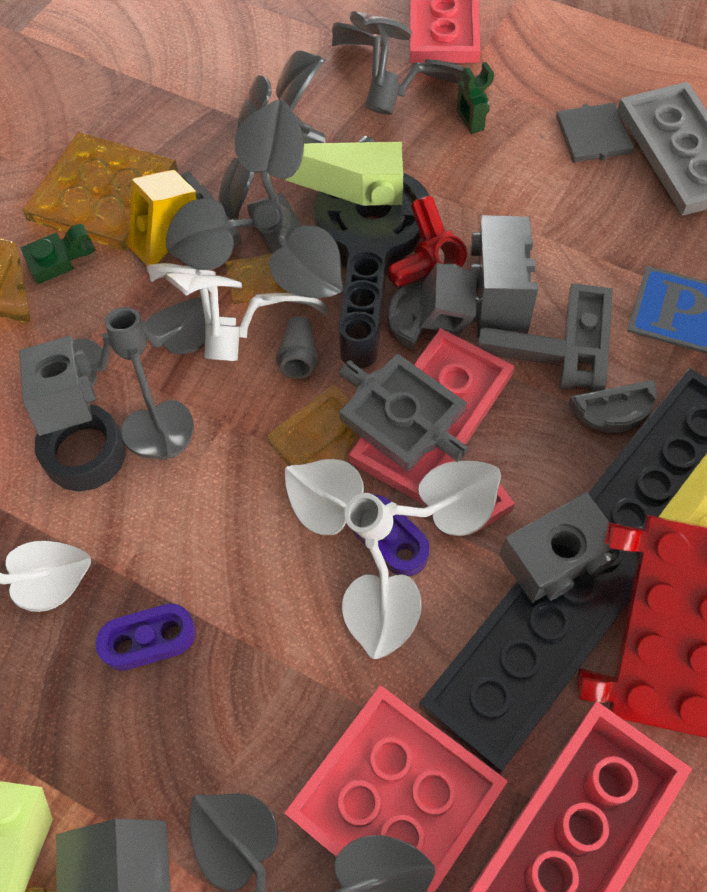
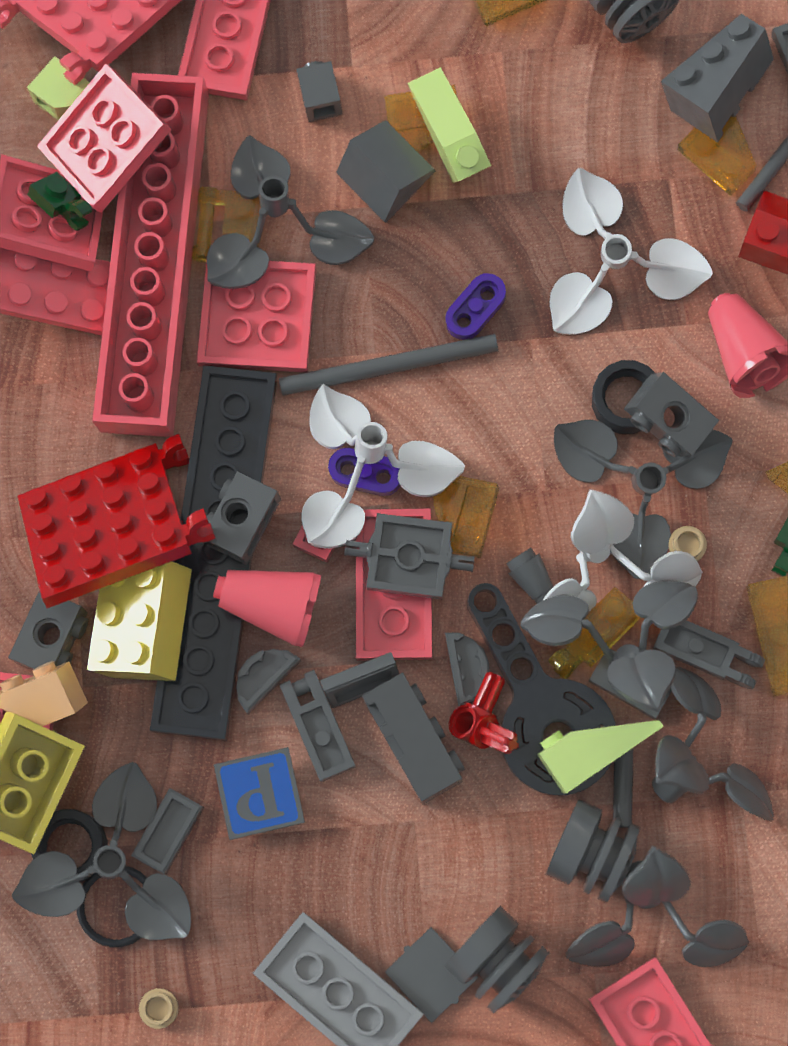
camera: 155 degrees right, 15 degrees up
yellow slope [128,170,196,266] -> none
dark grey brick [420,263,477,335] -> none
dark green plate [456,62,494,134] -> none
none -> coral cone [213,570,321,647]
none -> dark grey piece [279,334,499,396]
none -> dark grey wheel [445,906,550,1014]
none -> dark grey wheel [545,799,640,903]
none -> tan plate [668,526,707,561]

